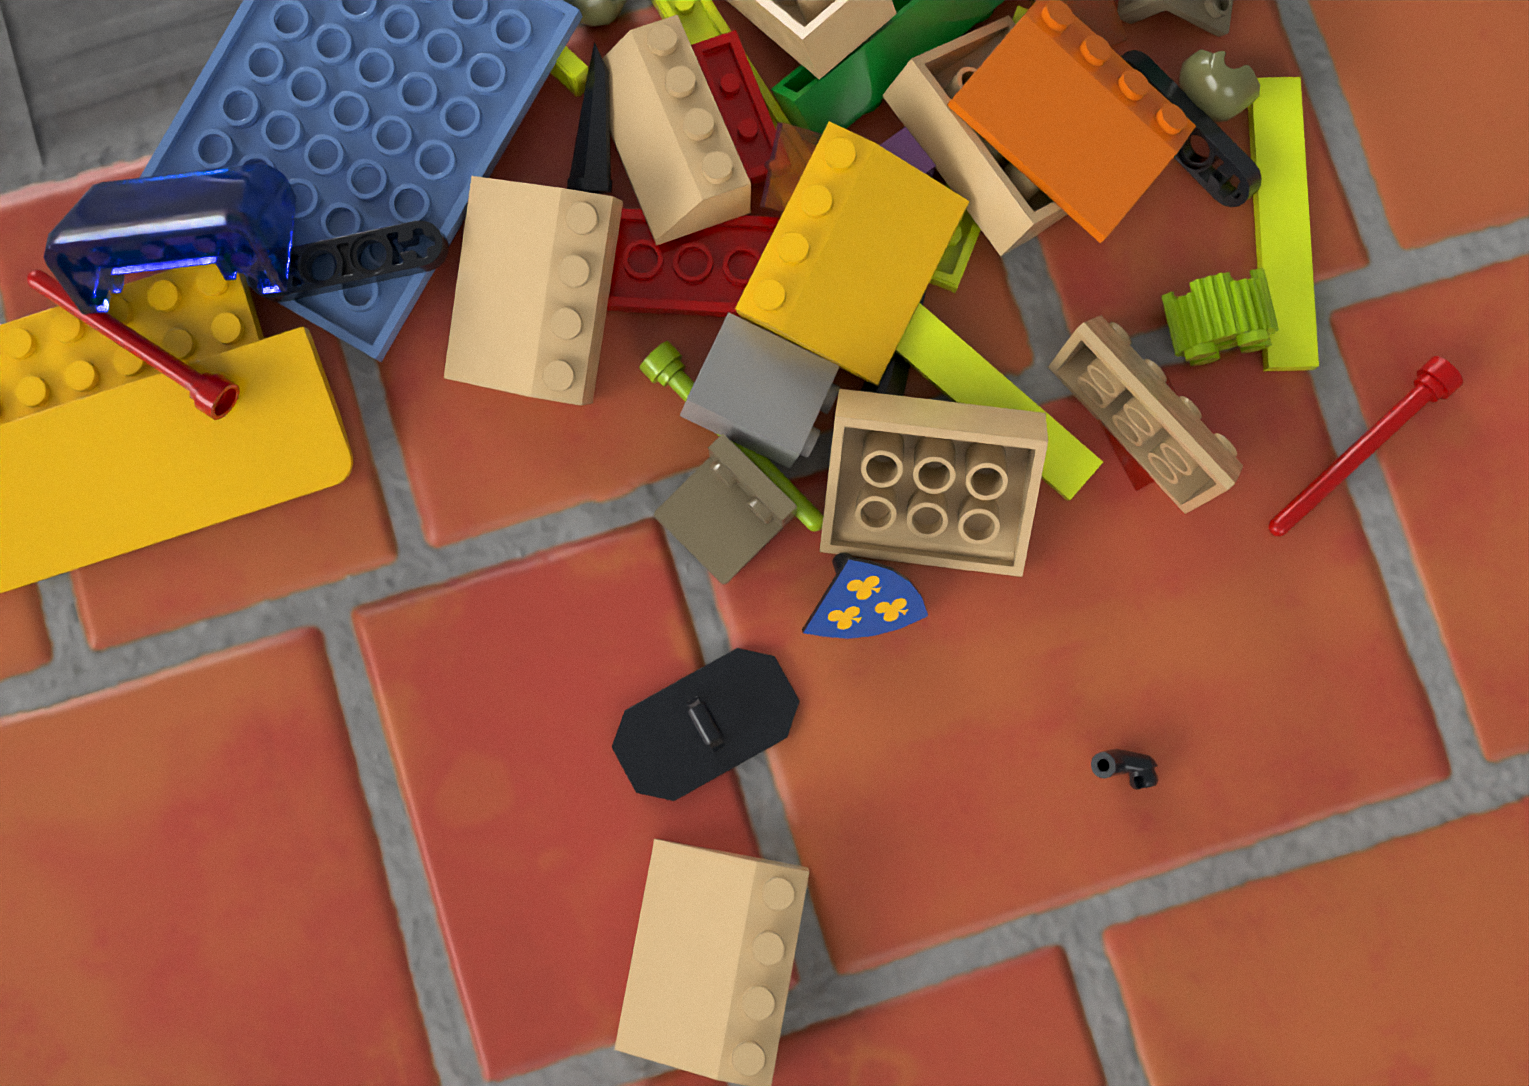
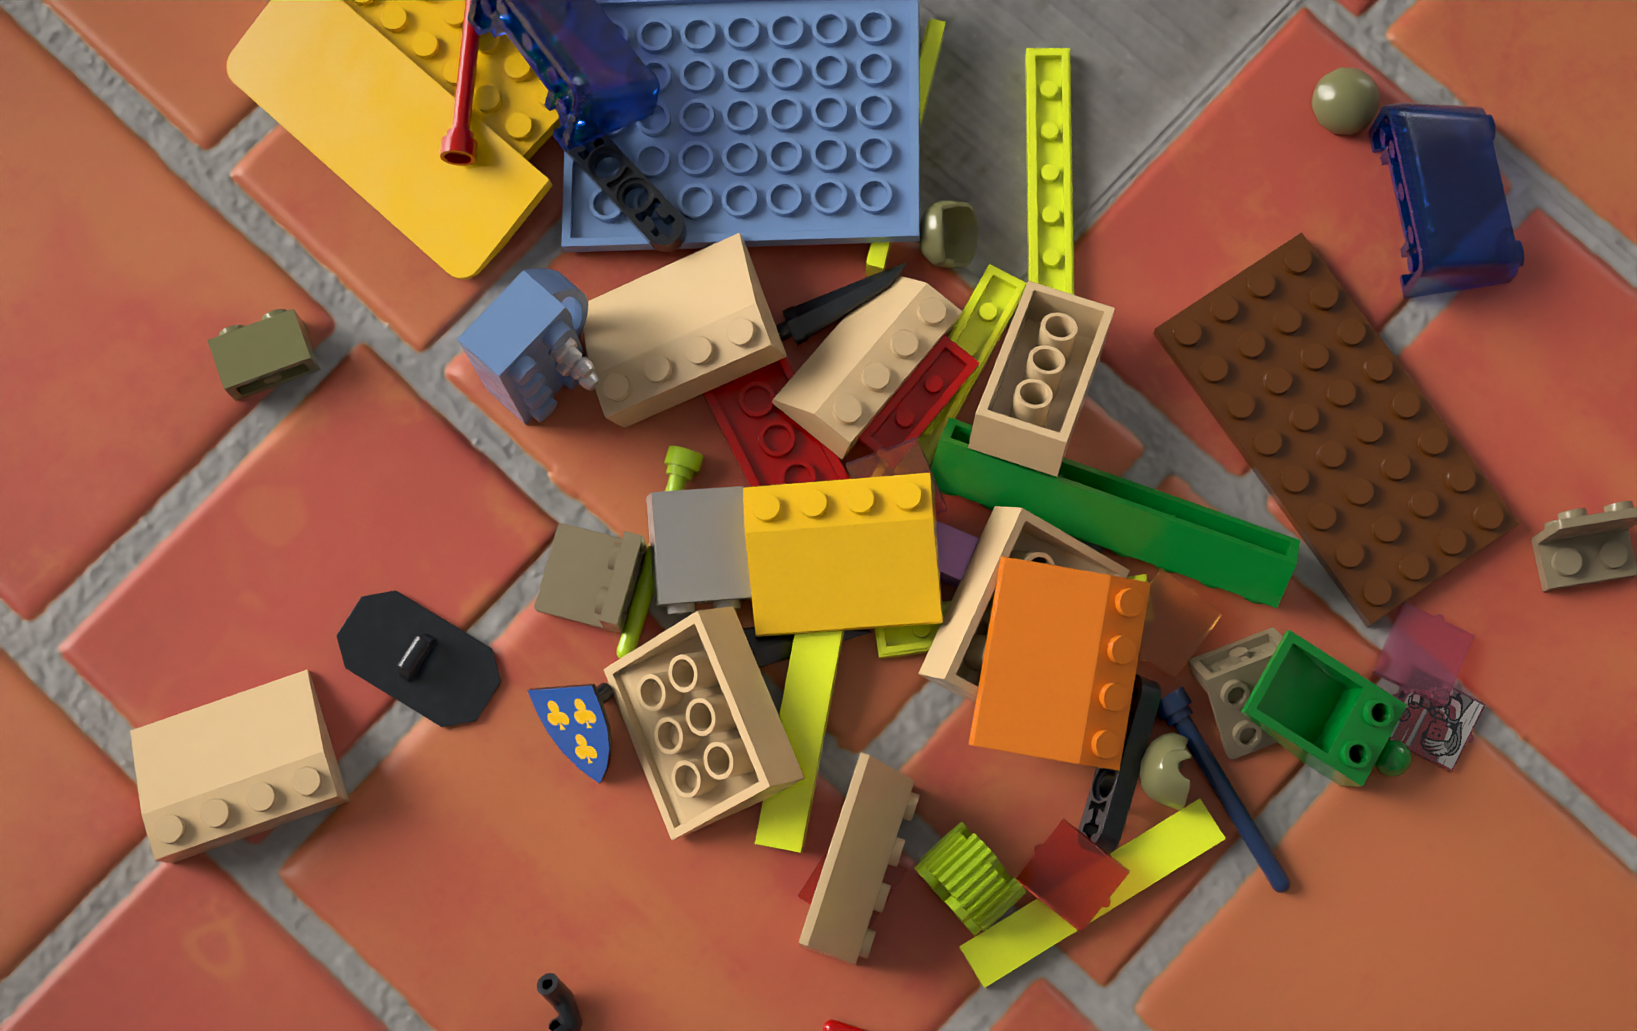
camera: 65 degrees right, 5 degrees down
none -> olive brick [207,309,321,401]
none -> medium blue piece [457,268,600,425]
none -> clear red piece [1016,818,1130,933]
none -> dark blue piece [1156,686,1291,893]

